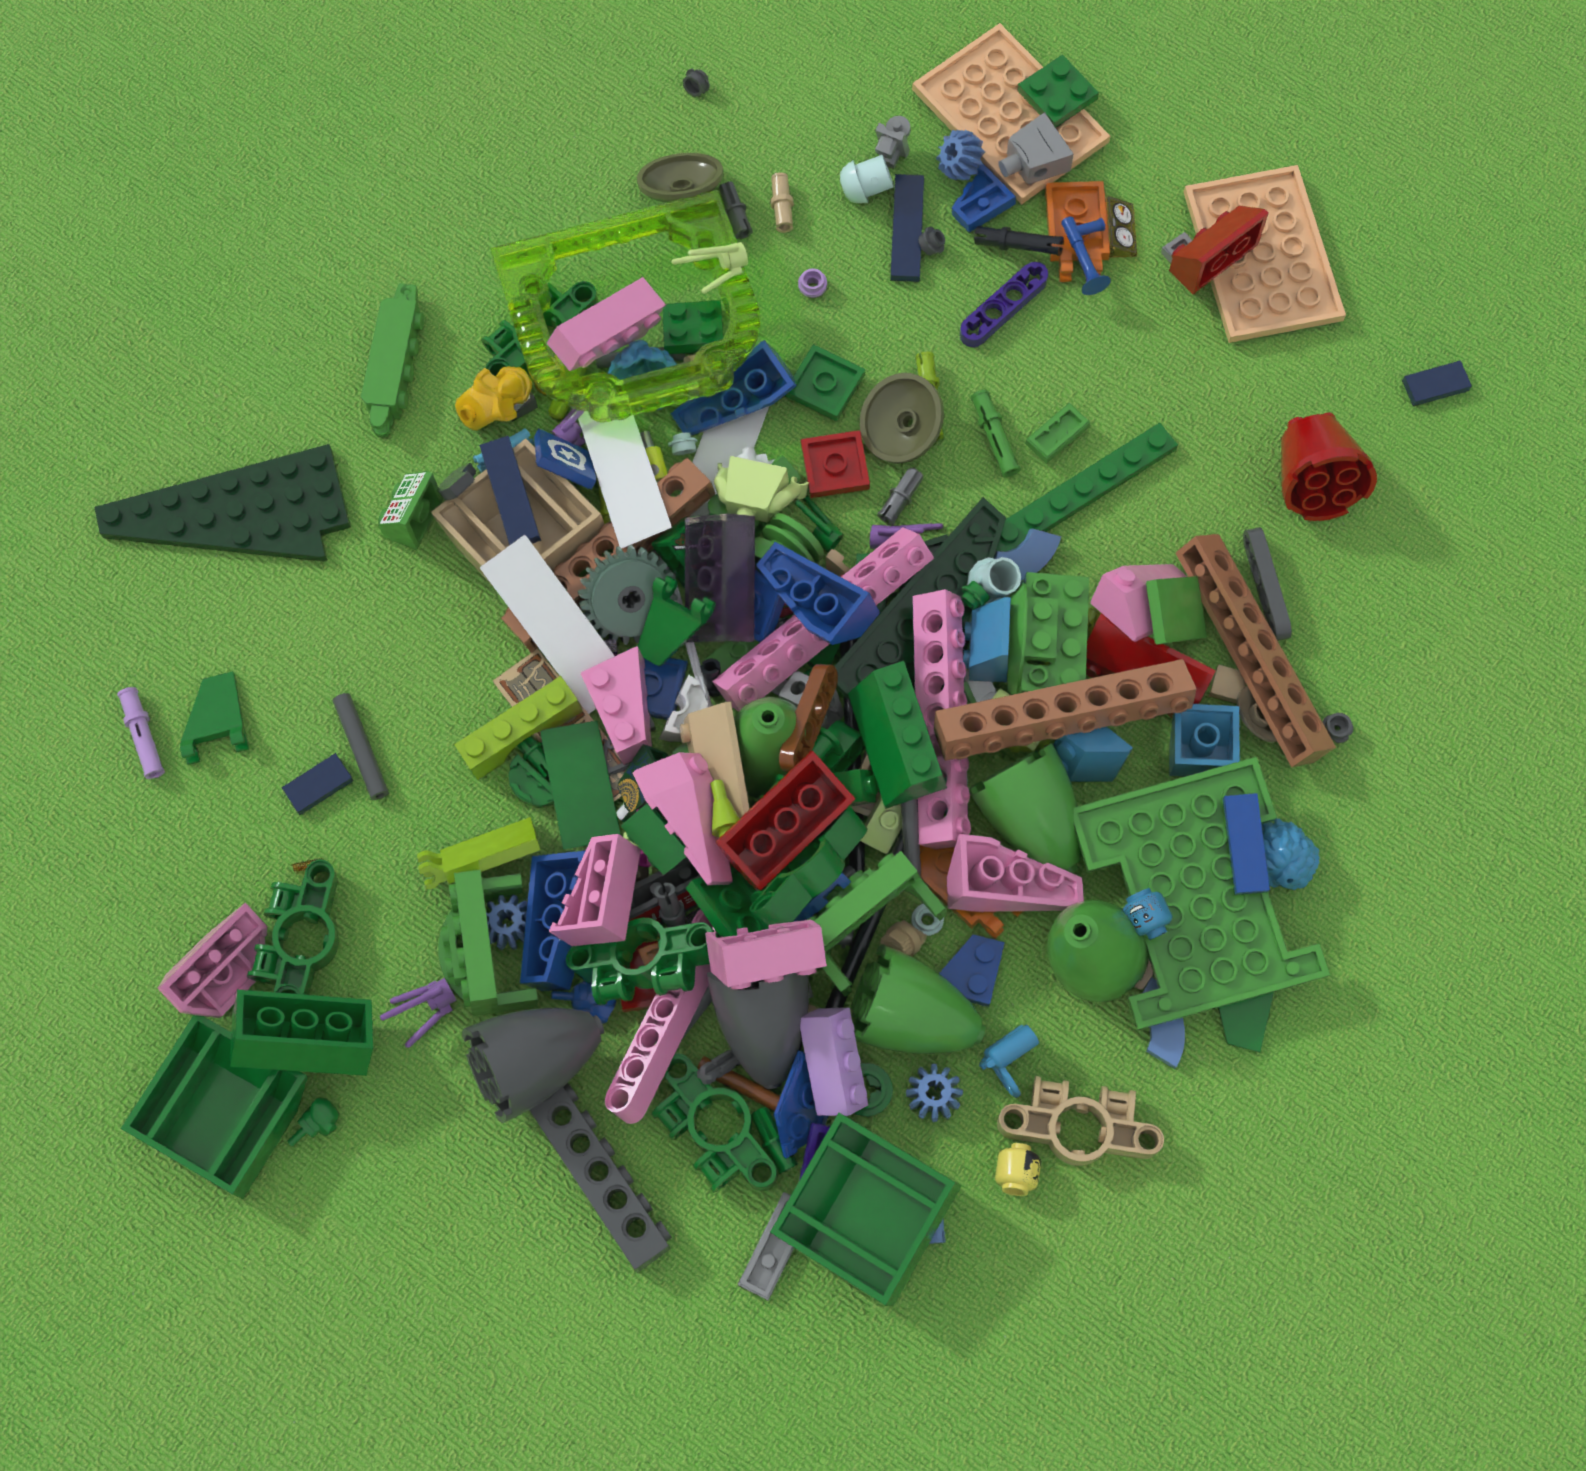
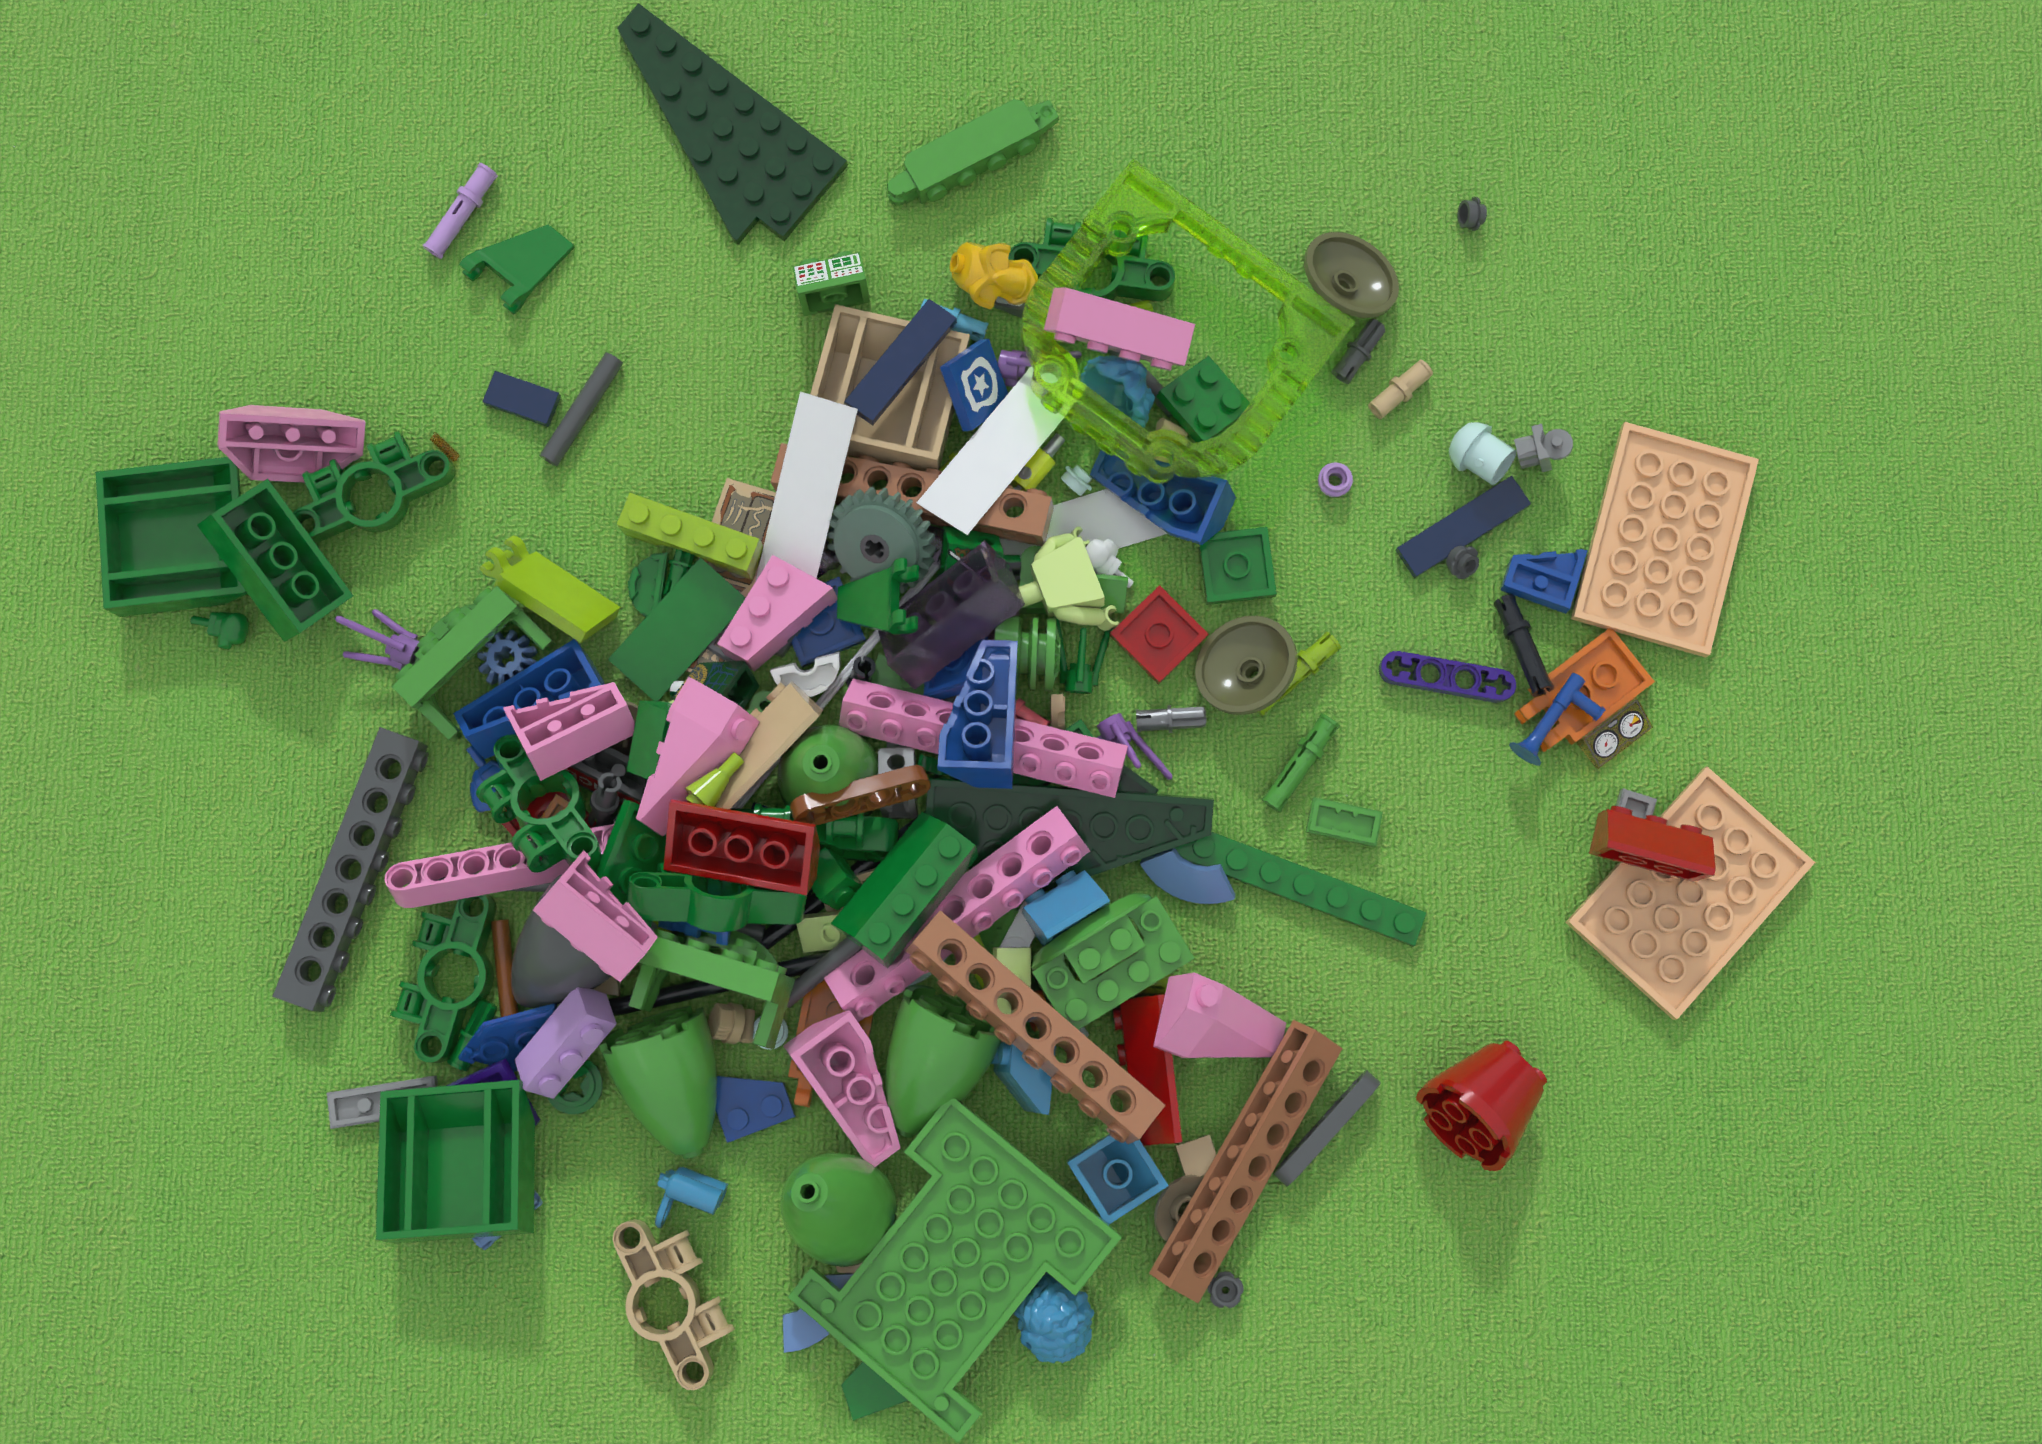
camera: 50 degrees right, 10 degrees up
dark grey tile [437,463,476,500] -> none
dark grey cylinder [462,1008,604,1123] -> none
yellowish green plant [671,242,748,294] -> none
dark grey axle [697,1050,741,1085] -> none
medium blue gear [906,1064,963,1122] -> none
medium blue gear [936,130,985,180] -> none
green plate [961,581,990,610] -> none
light aqua piece [967,557,1021,604] -> none
light yellow head [995,1143,1041,1196] -> none
light grey torso [998,113,1074,184] -> none
green plate [1017,54,1099,128] -> none
dark azure head [1123,888,1173,940] -> none
bright green tile [1146,576,1207,645] -> none
blue tile [1223,793,1270,895] -> none
dark blue tile [1402,361,1472,406] -> none

